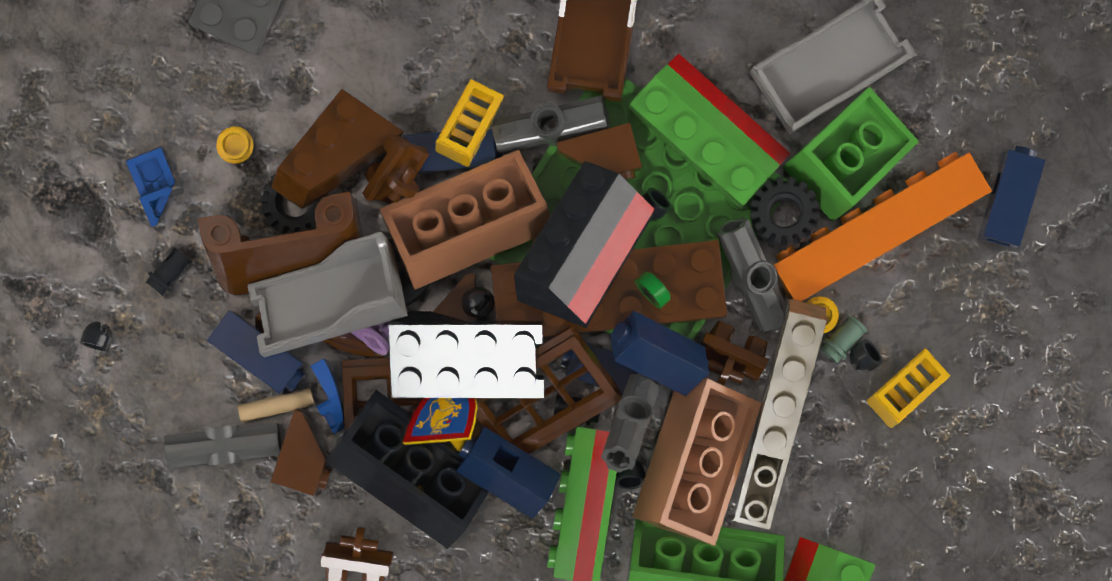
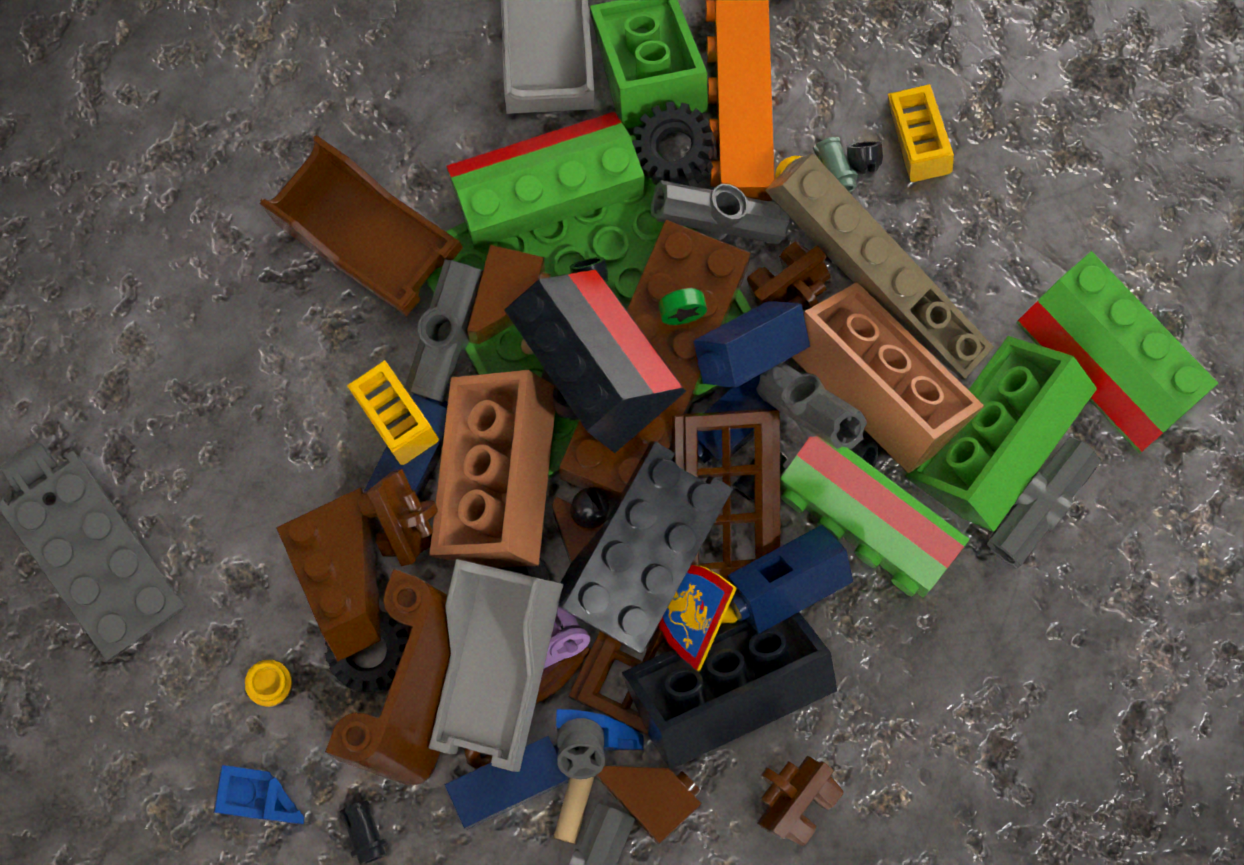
camera: 65 degrees left, 10 degrees down
none -> dark grey wheel [557,718,605,779]

